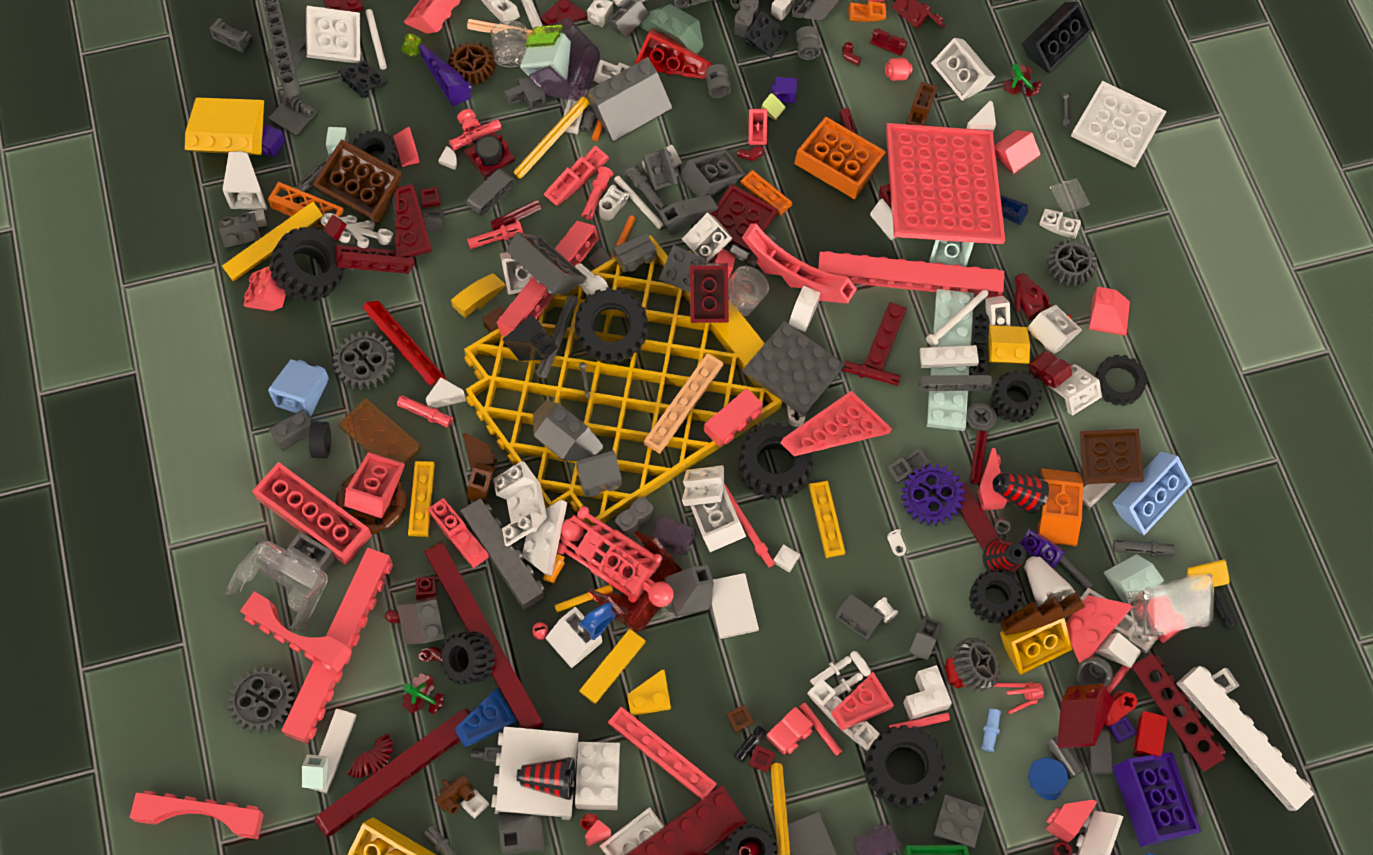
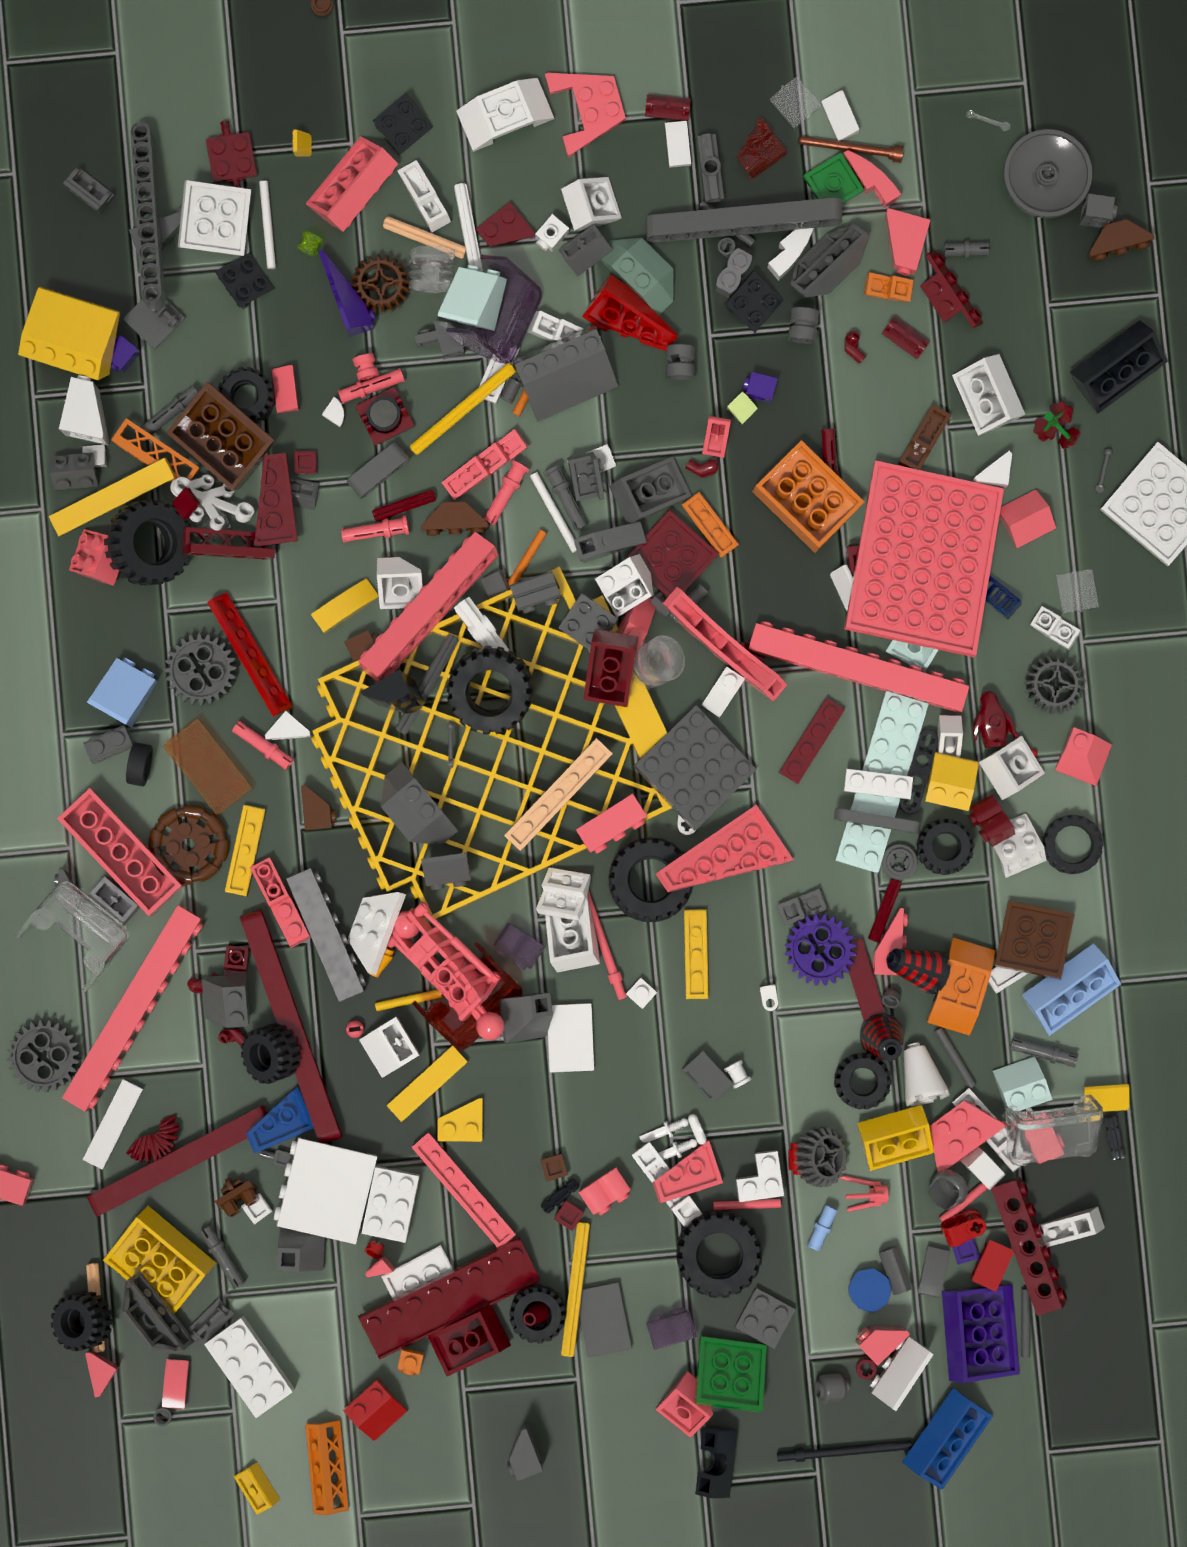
camera: 10 degrees right, 20 degrees up
coral arch [240,591,352,672] -> none
light aqua brick [302,755,328,790] -> none
light aqua brick [326,127,349,155] -> none
coral slope [344,452,405,518] -> none
dark red plant [402,673,444,714] -> none
reddish brown slope [467,462,496,504] -> none
white slope [493,461,547,547] -> none
dark grey slope [506,232,587,295] -> none
black cone [516,757,575,800] -> none
clear neon green piece [525,25,563,47] -> none
blue hat [579,602,616,640] -> none
white piece [599,185,629,221] -> none
flat silver brick [615,497,654,538] -> none
coral bar [799,702,843,756] -> none
dark red pin [843,360,901,387] -> none
coral head [885,57,912,81] -> none
dark grey slope [909,616,942,660] -> none
white bar [926,290,988,347] -> none
reddish brown slope [1000,591,1085,635] -> none
dark purple slope [1020,529,1065,568] -> none
dark red slope [1057,684,1114,748] -> none
white brick [1176,666,1314,811] -> none
none -> reddish brown slope [421,502,489,536]

